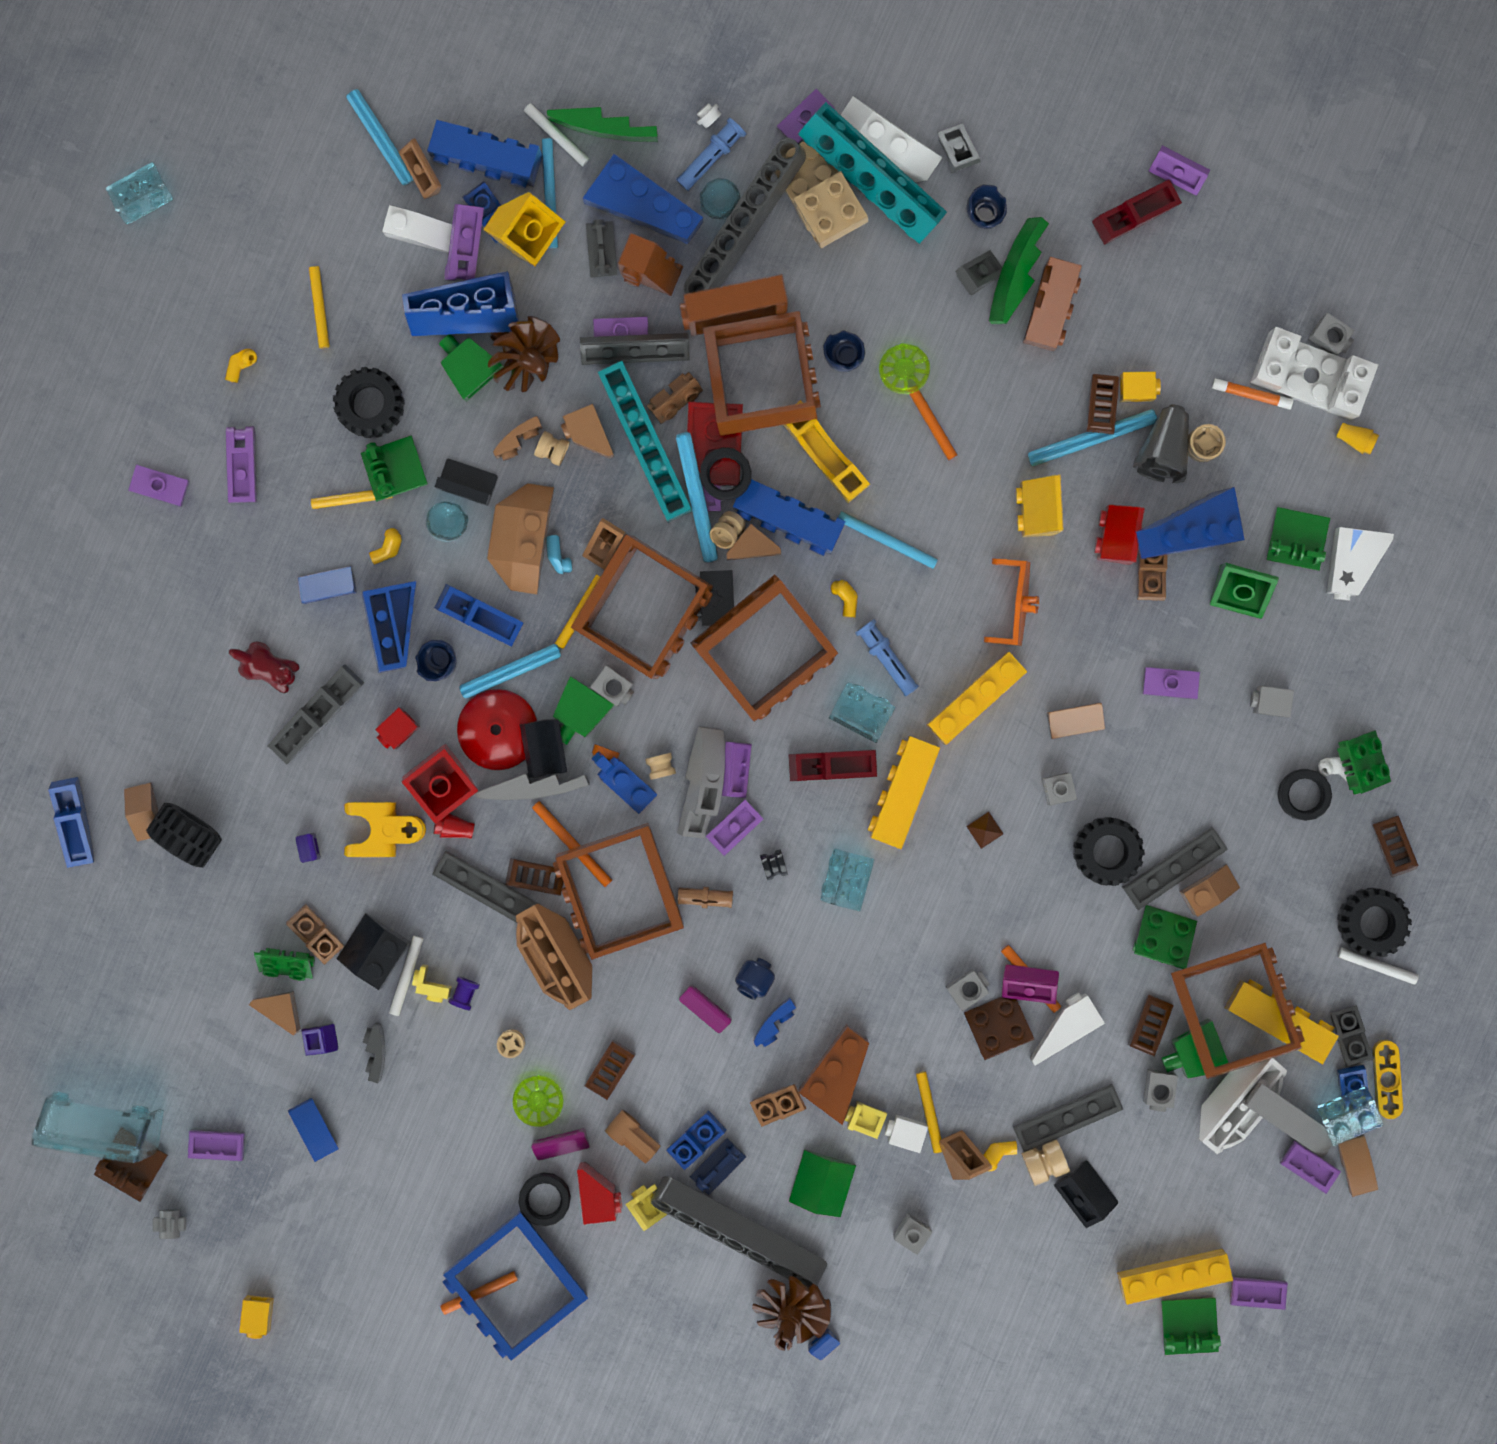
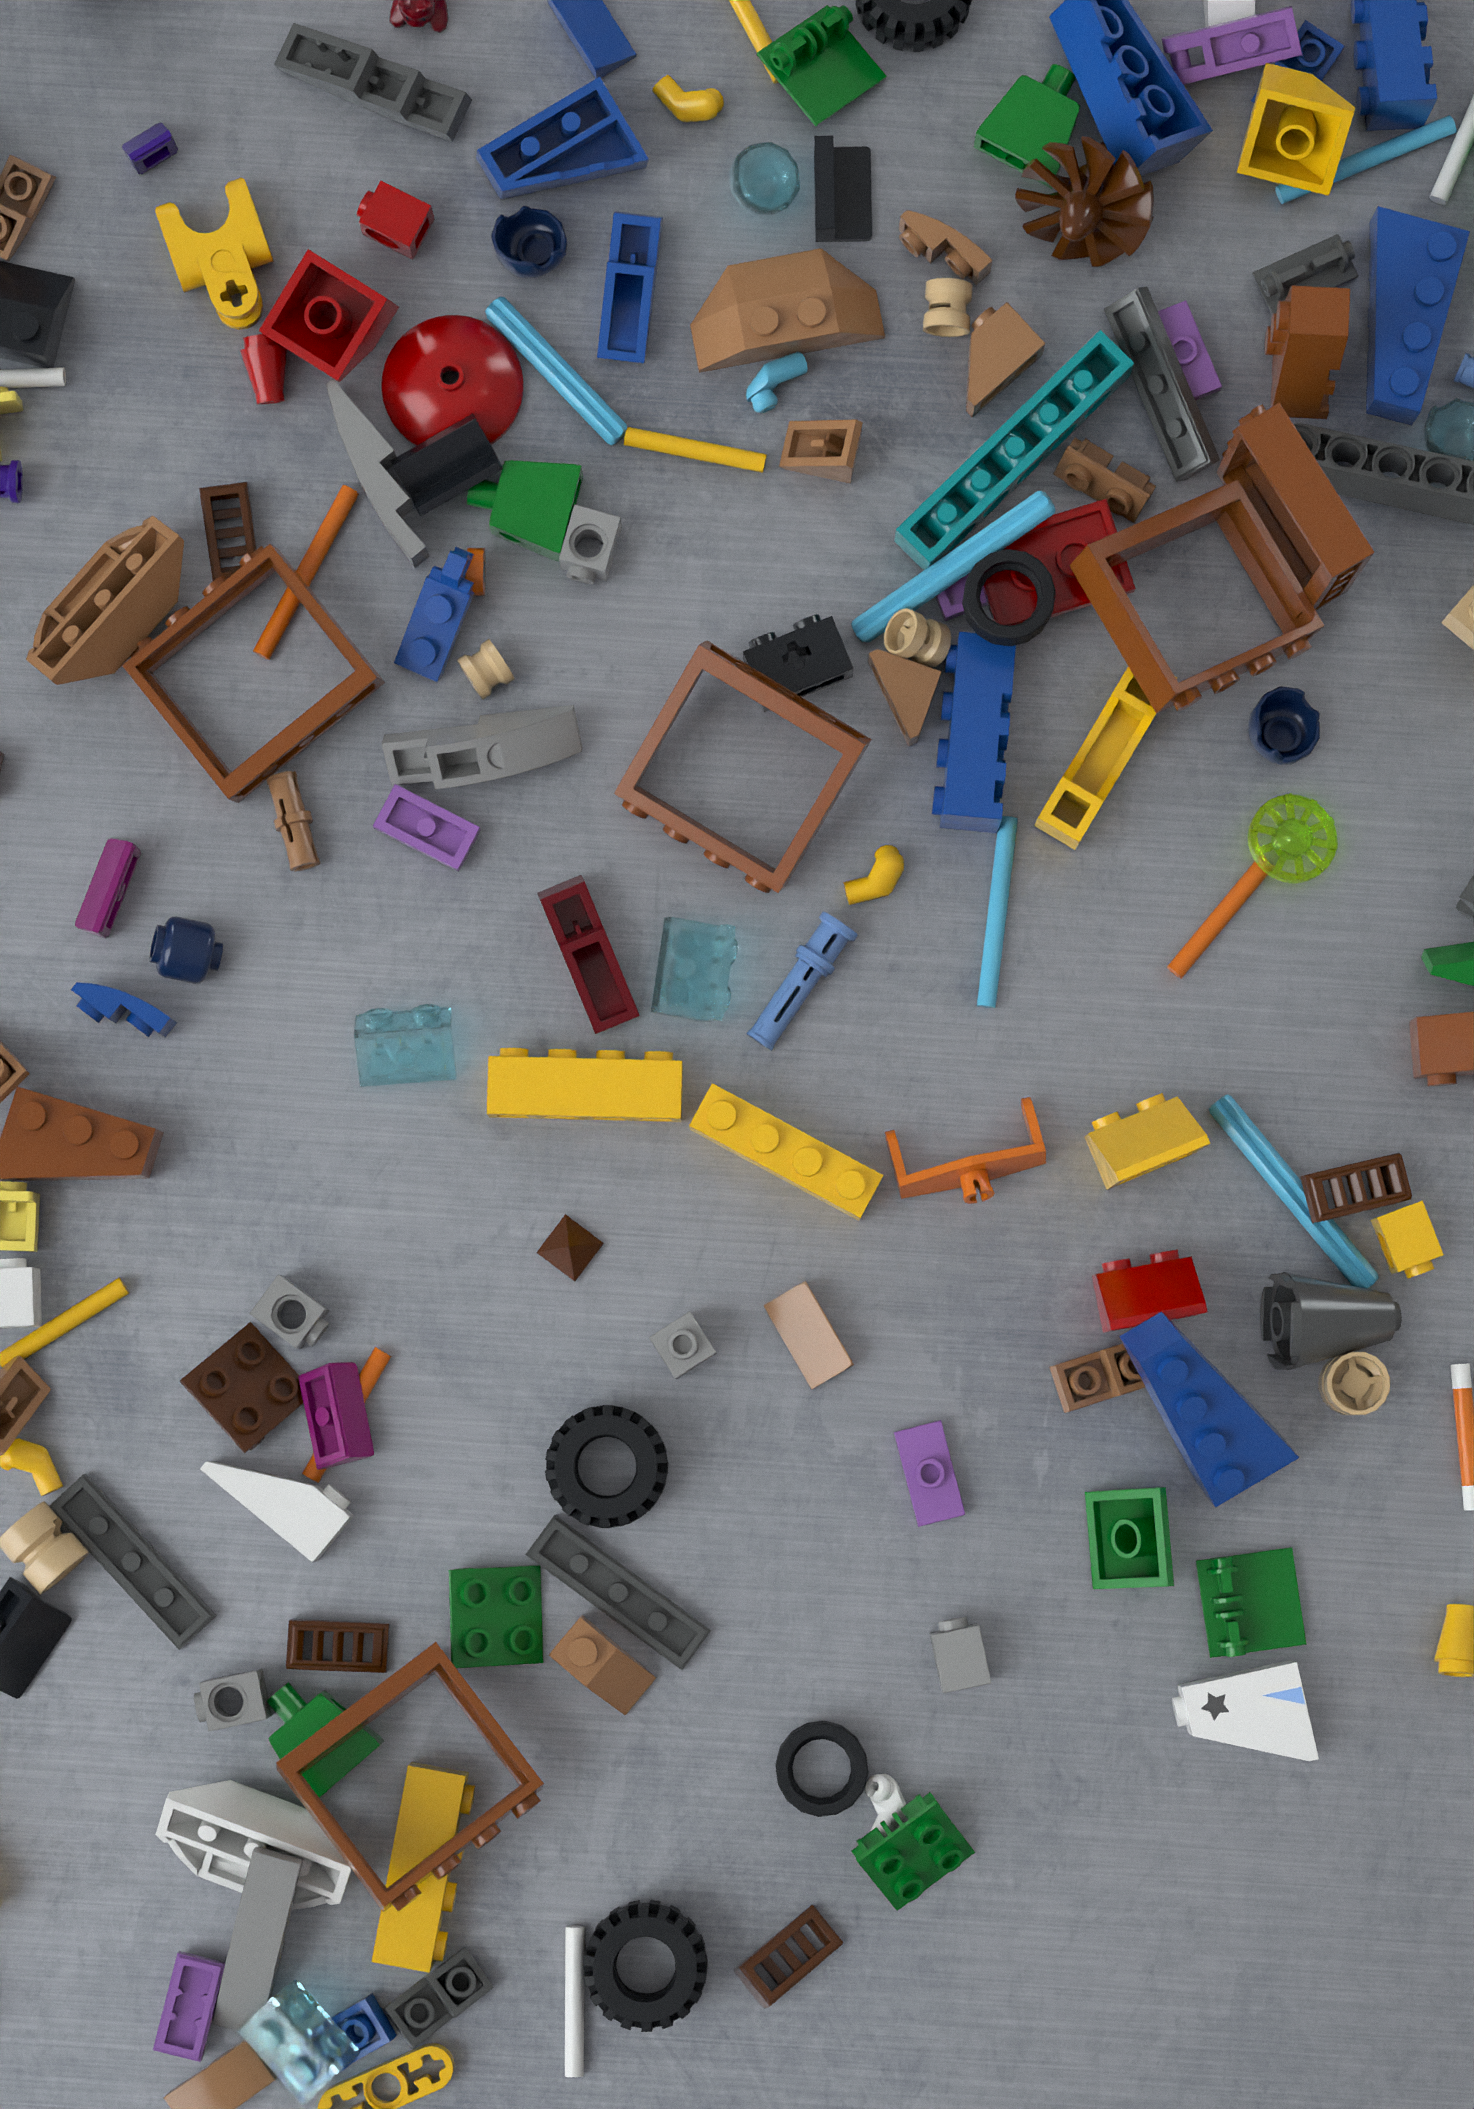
camera: 75 degrees right, 5 degrees down
dark grey tile [432,851,539,923] -> none
dark orange window [571,534,714,679] -> none
medium lavender plate [722,742,752,798] -> none
black wheel [760,849,788,881] -> none

